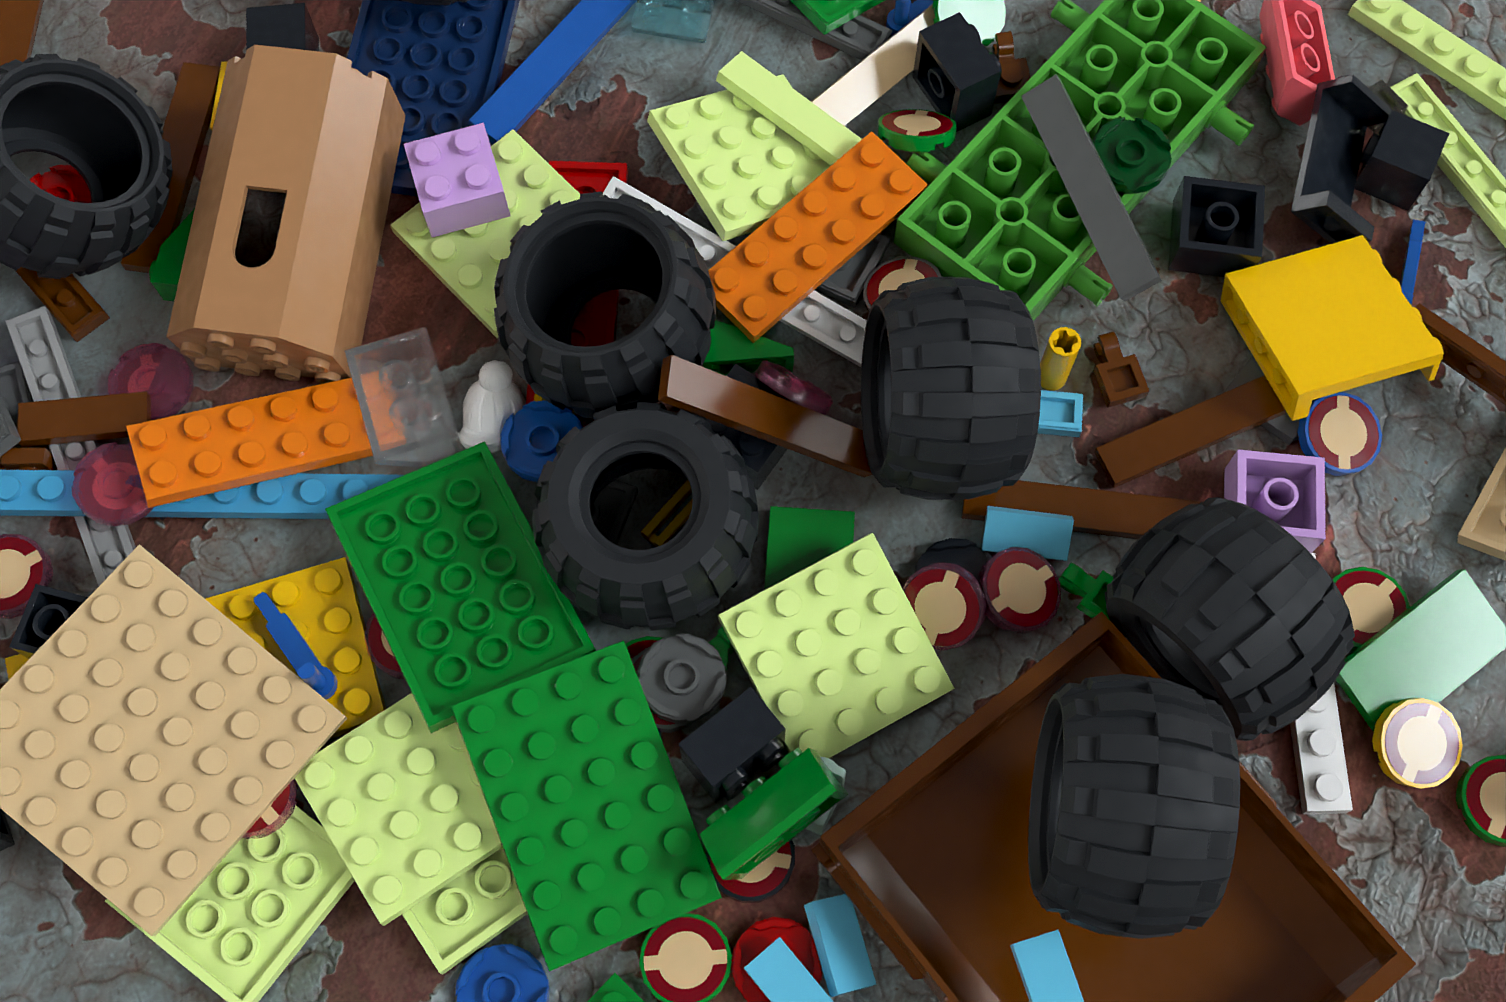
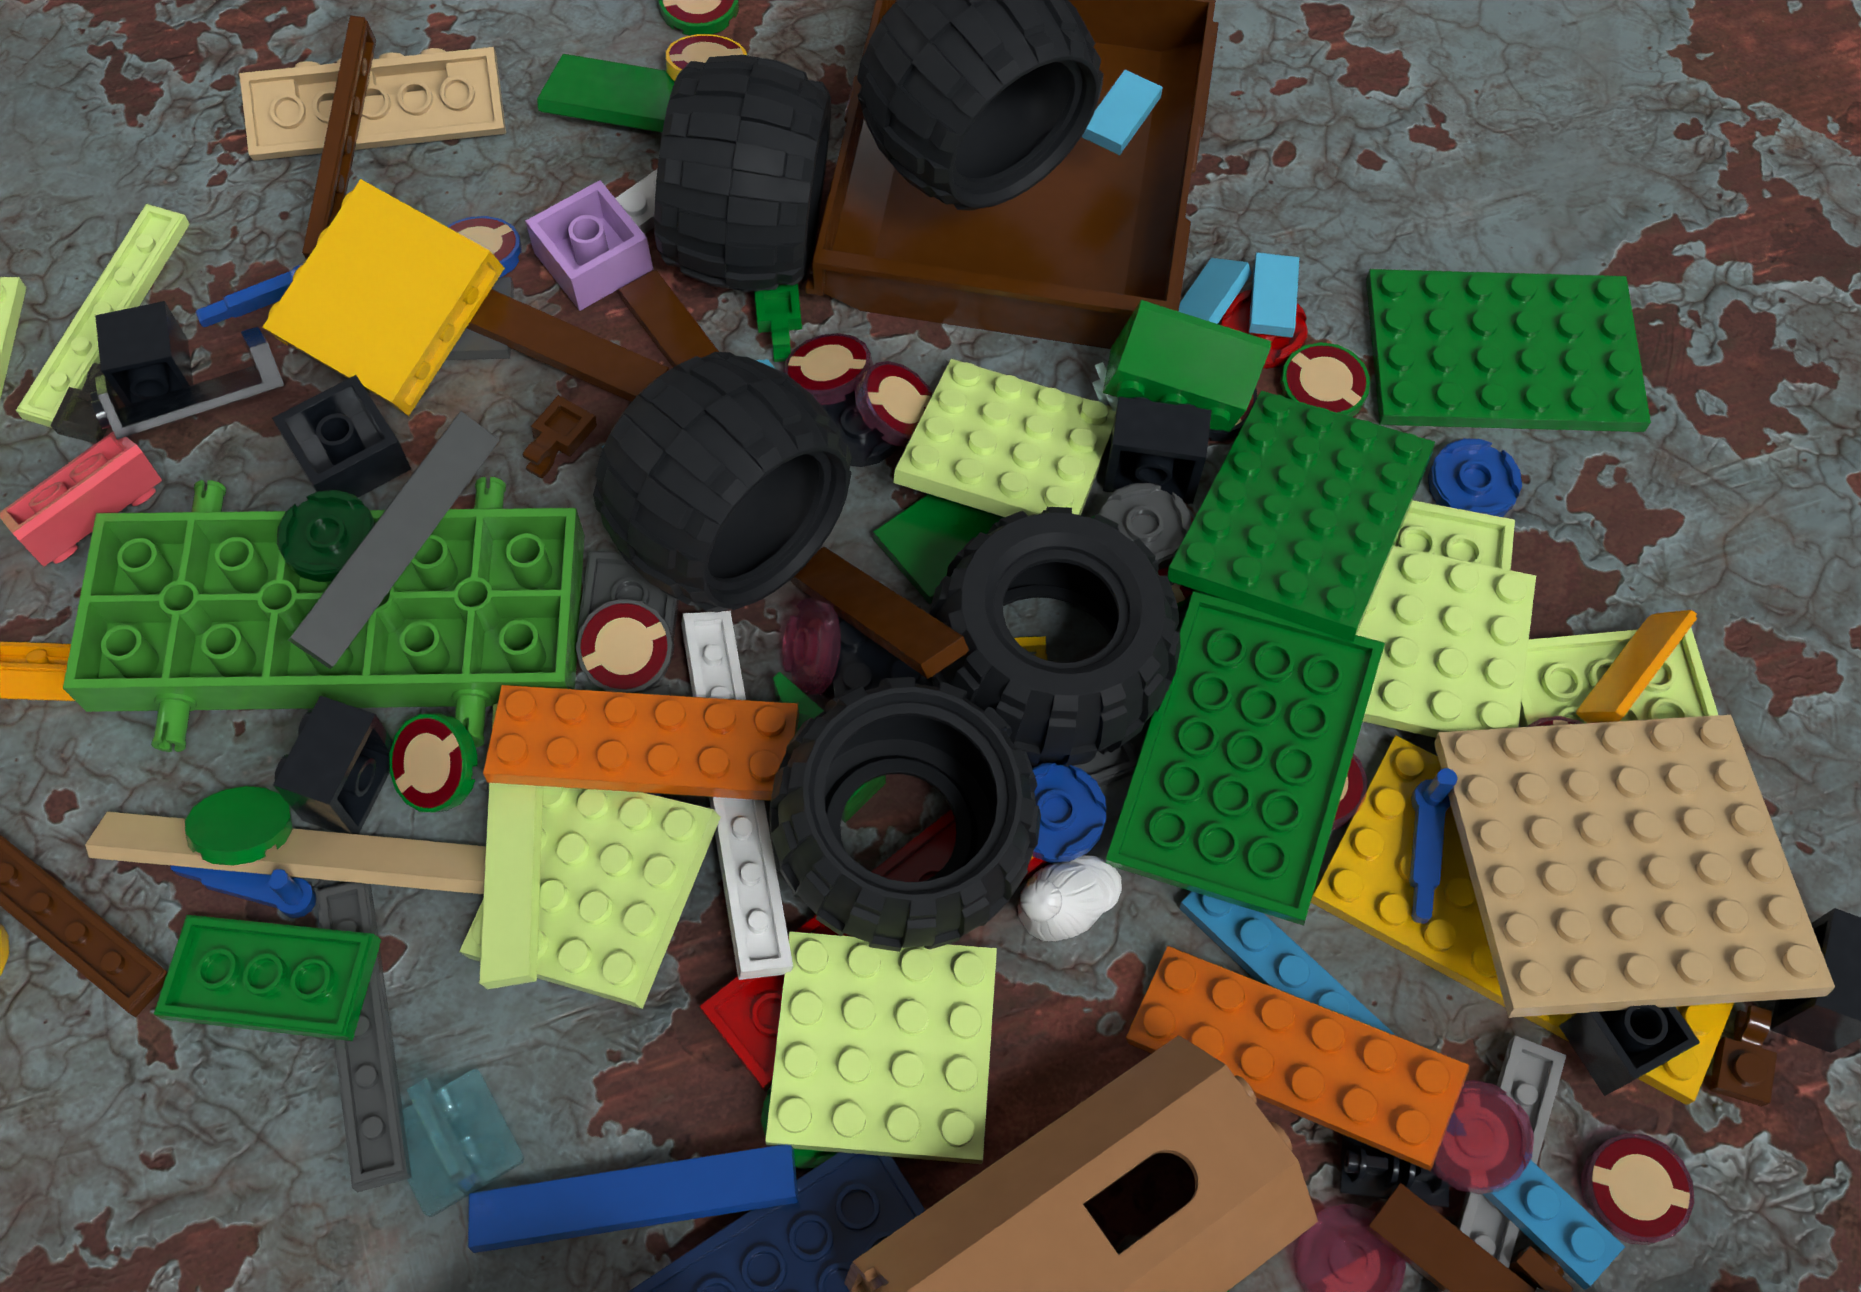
camera: 135 degrees left, 5 degrees down
clear slope [345,327,465,467] -> none
lavender brick [404,123,511,237] -> none
reddish brown plate [992,31,1031,104] -> none
yellow piece [1040,327,1081,391] -> none
tile [1332,567,1410,651] -> none
none -> light orange slope [1576,610,1697,723]

